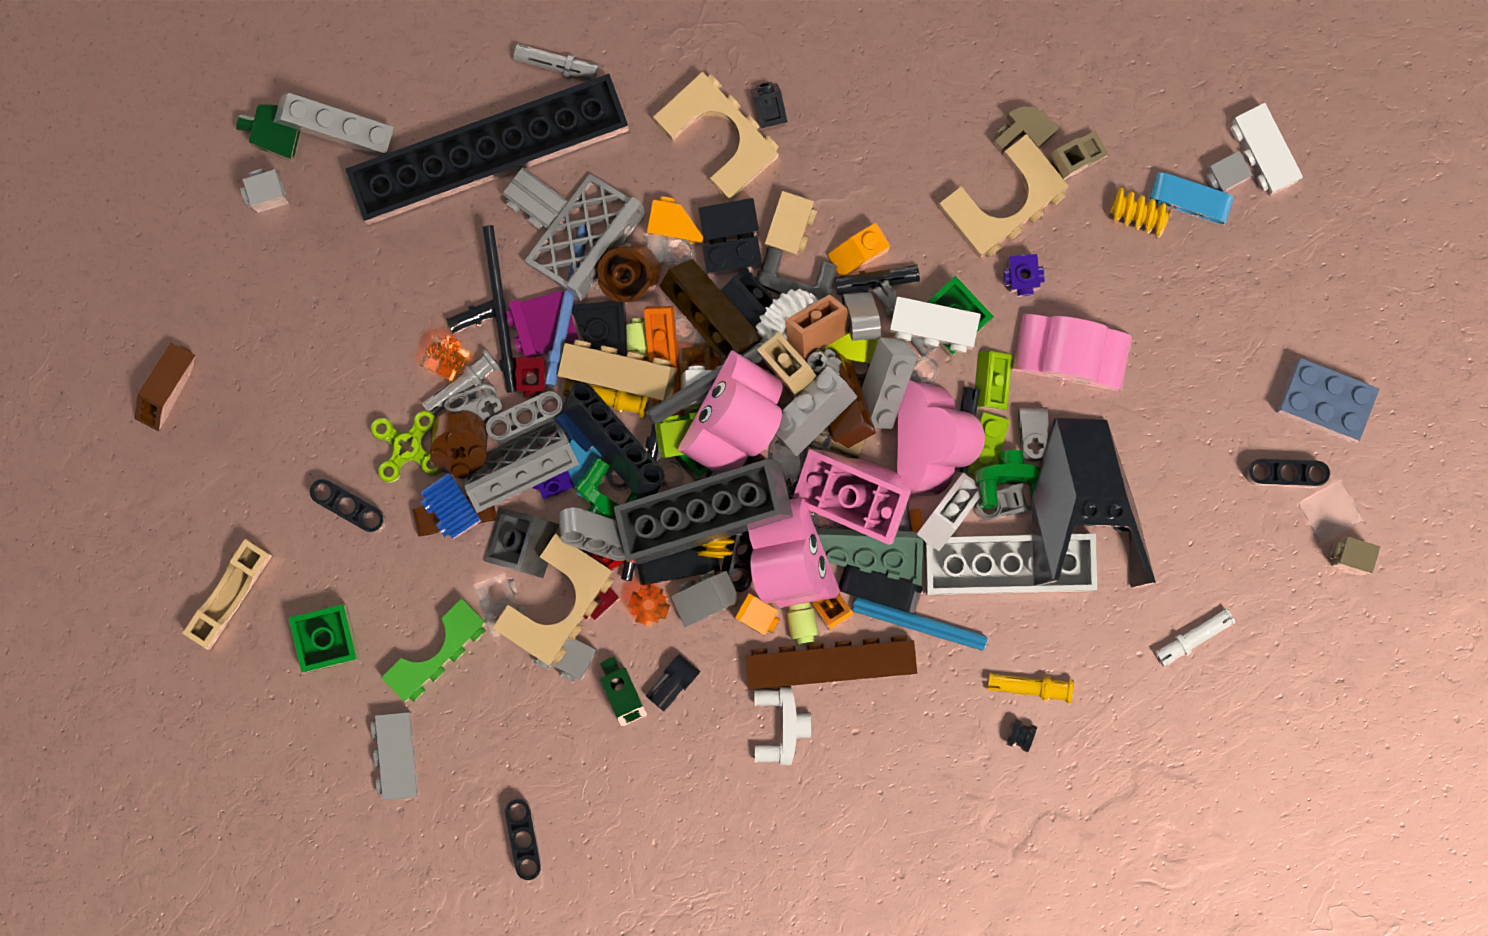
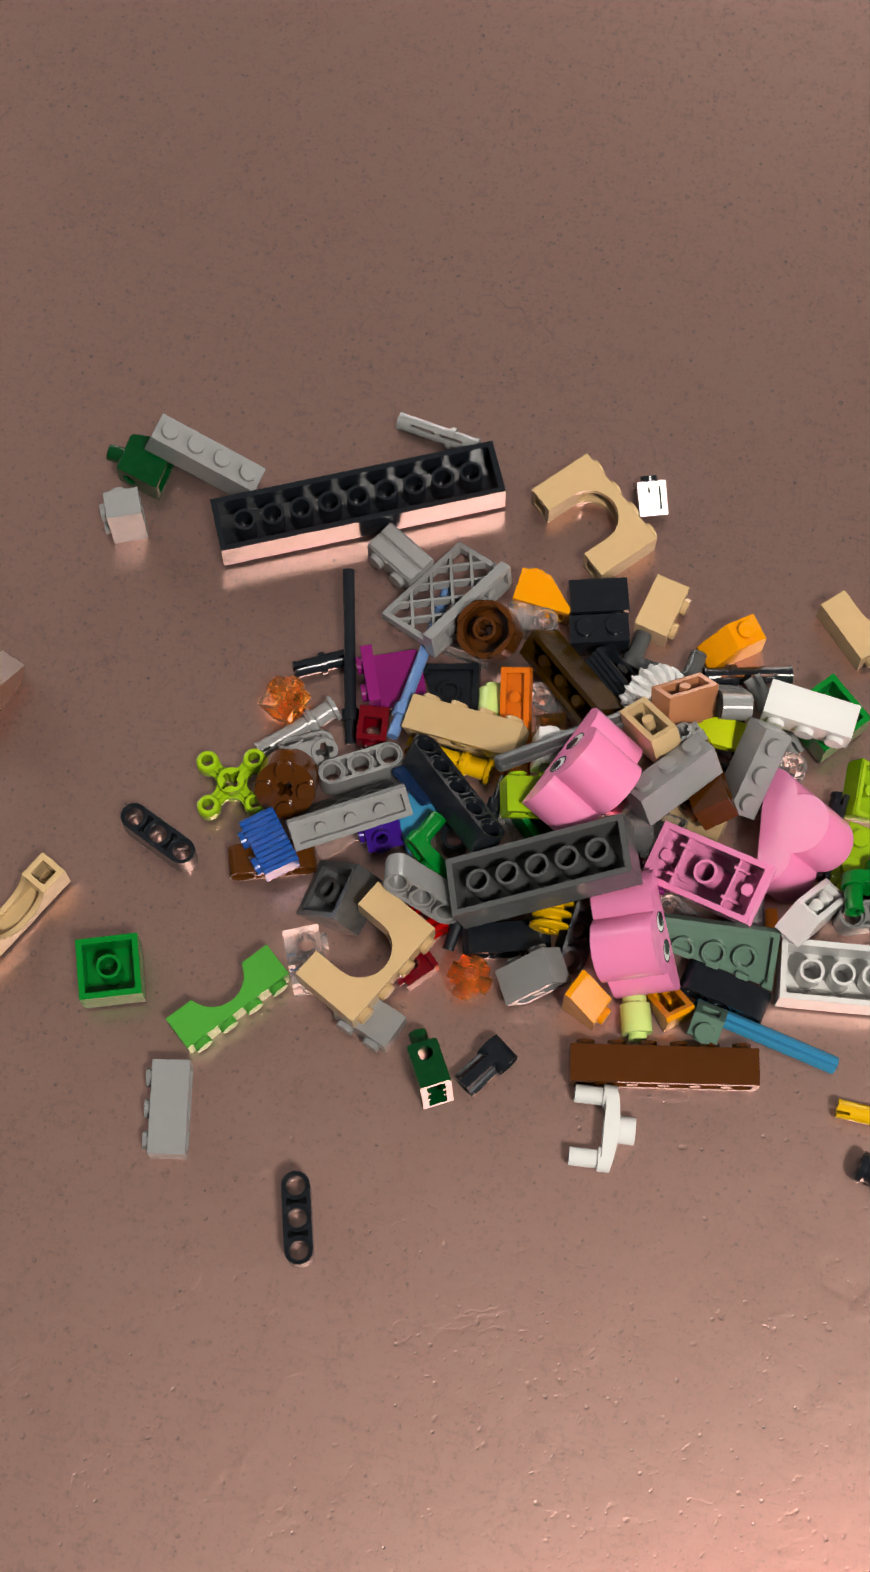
camera: 10 degrees right, 15 degrees down
none -> sand green brick [687,1000,728,1045]

